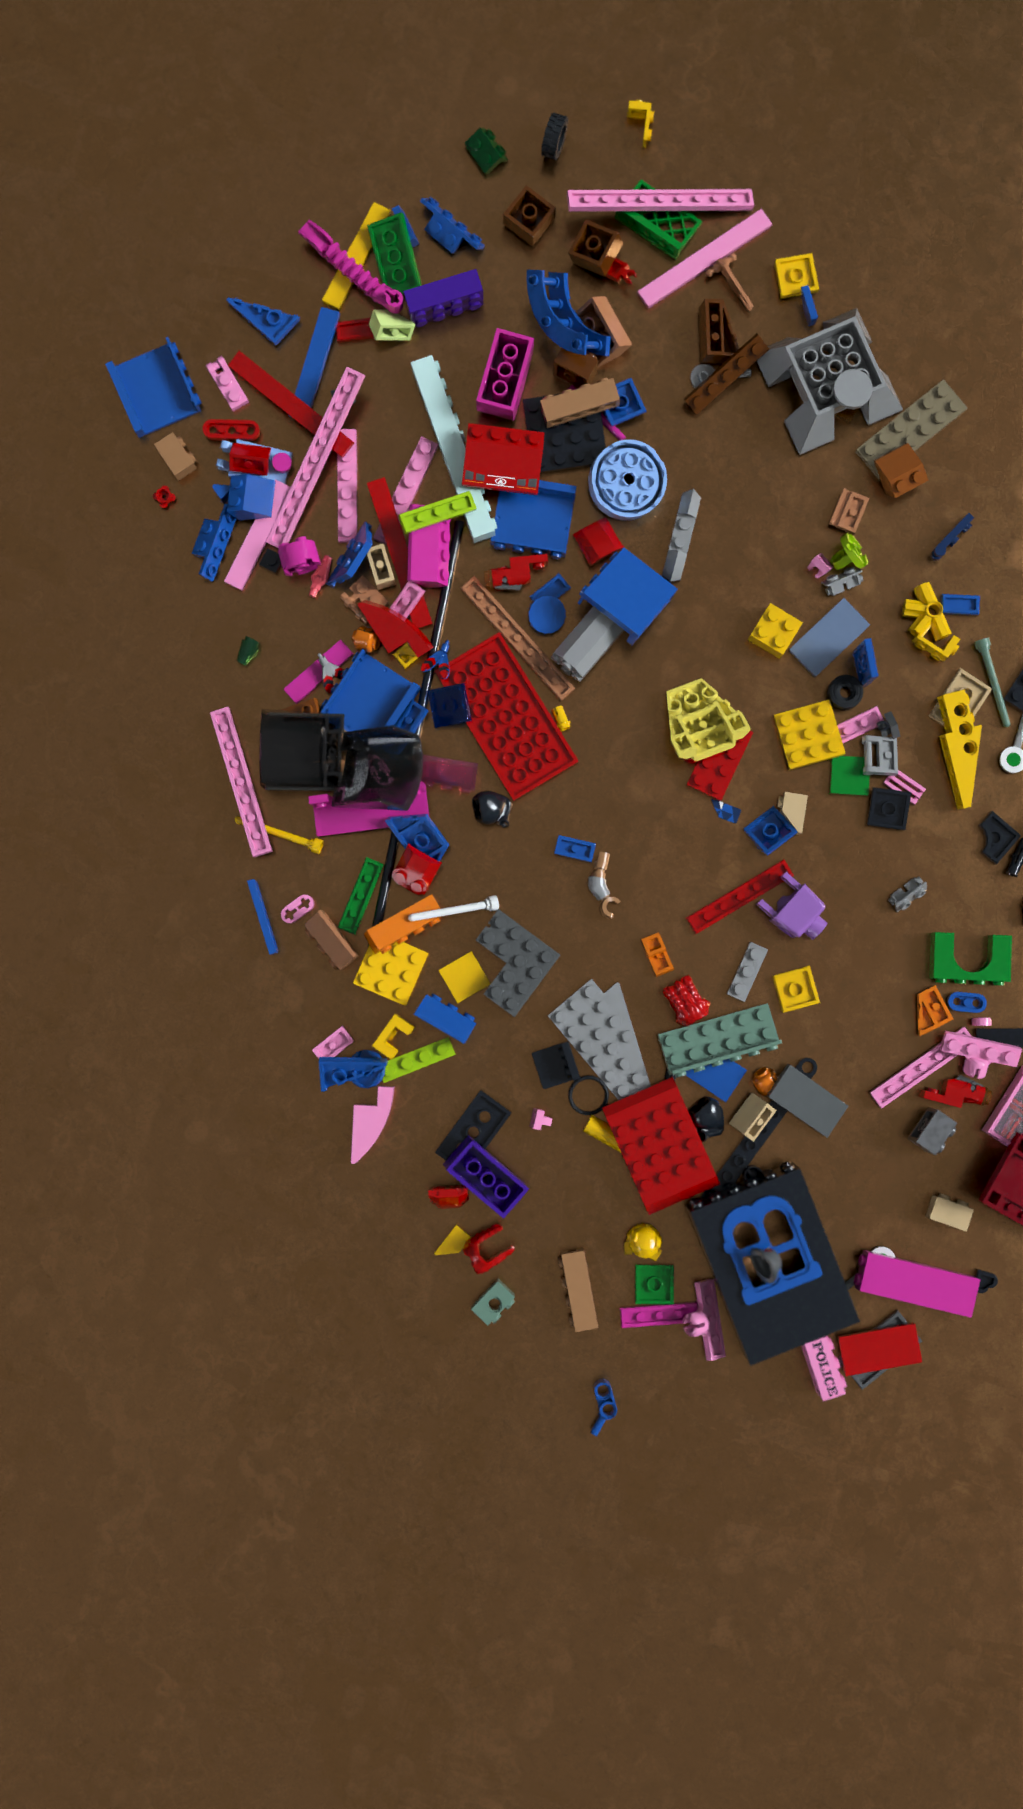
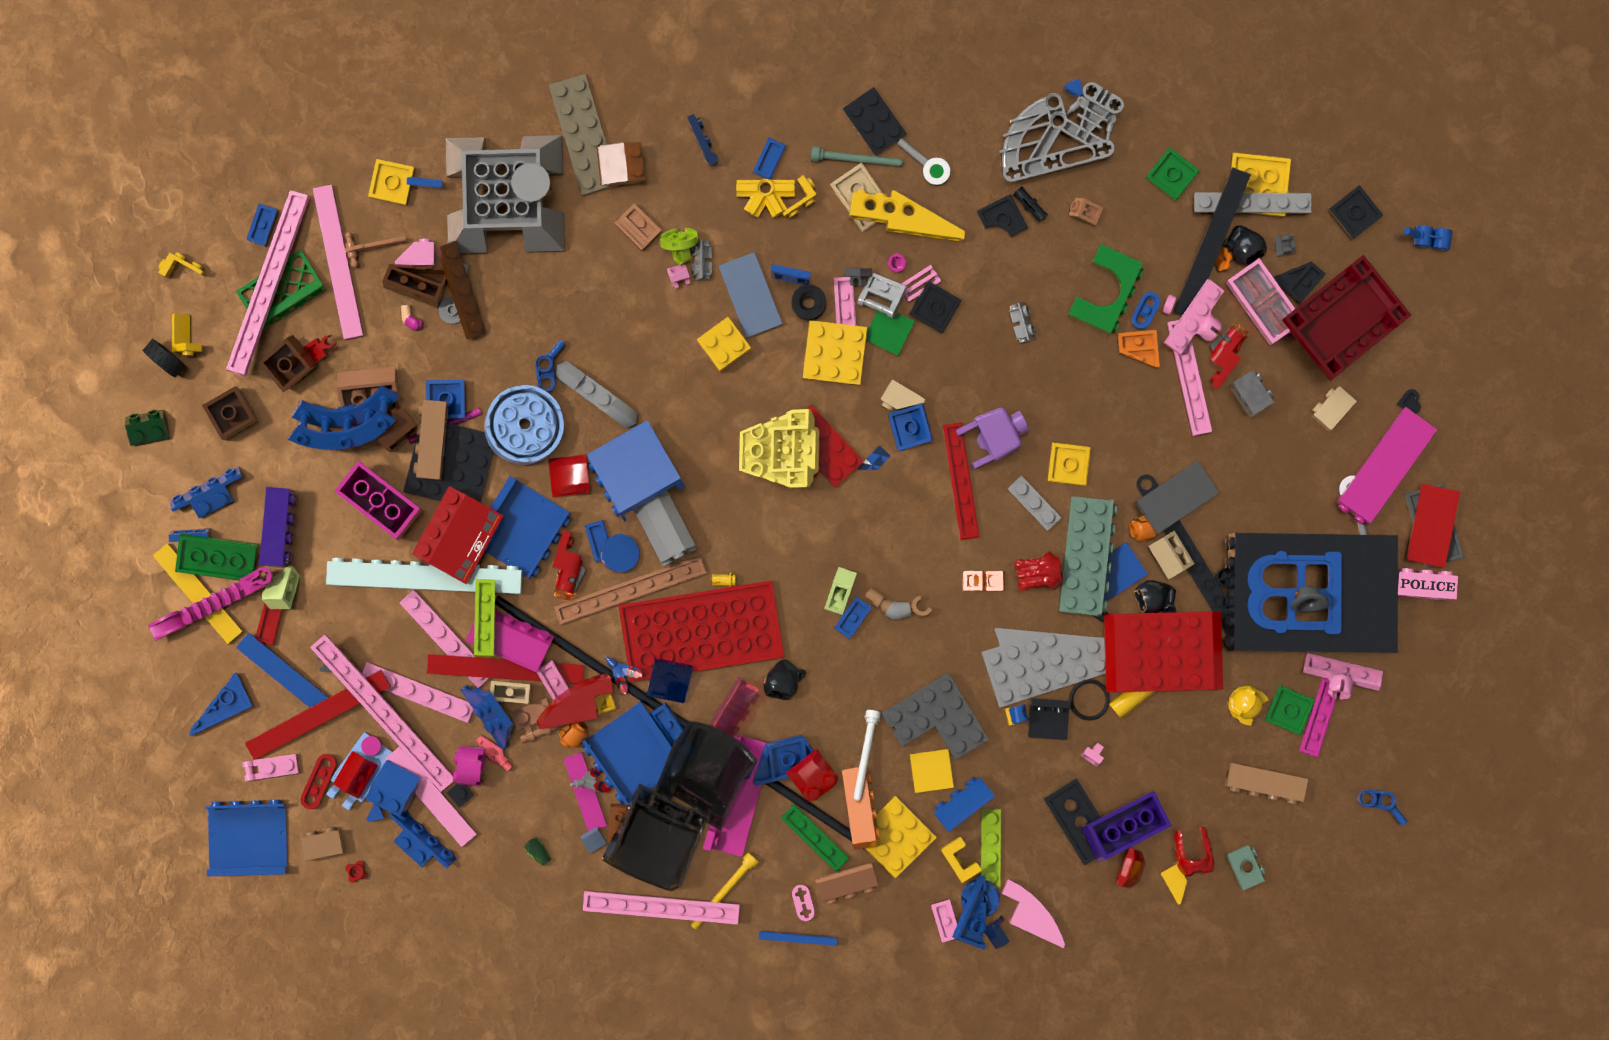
camera: 60 degrees left, 0 degrees up
none -> yellow bracket [172,313,202,356]
none -> blue plate [246,204,278,247]
none -> bright pink slope [395,238,436,267]
none -> arm [401,305,423,330]
none -> blue beam [535,340,565,393]
none -> sand blue tile [580,827,607,853]
none -> yellowish green slope [824,567,857,615]
none -> dark pink tile [888,253,907,273]
none -> dark blue tile [984,915,1010,949]
none -> blue leg [1005,704,1029,726]

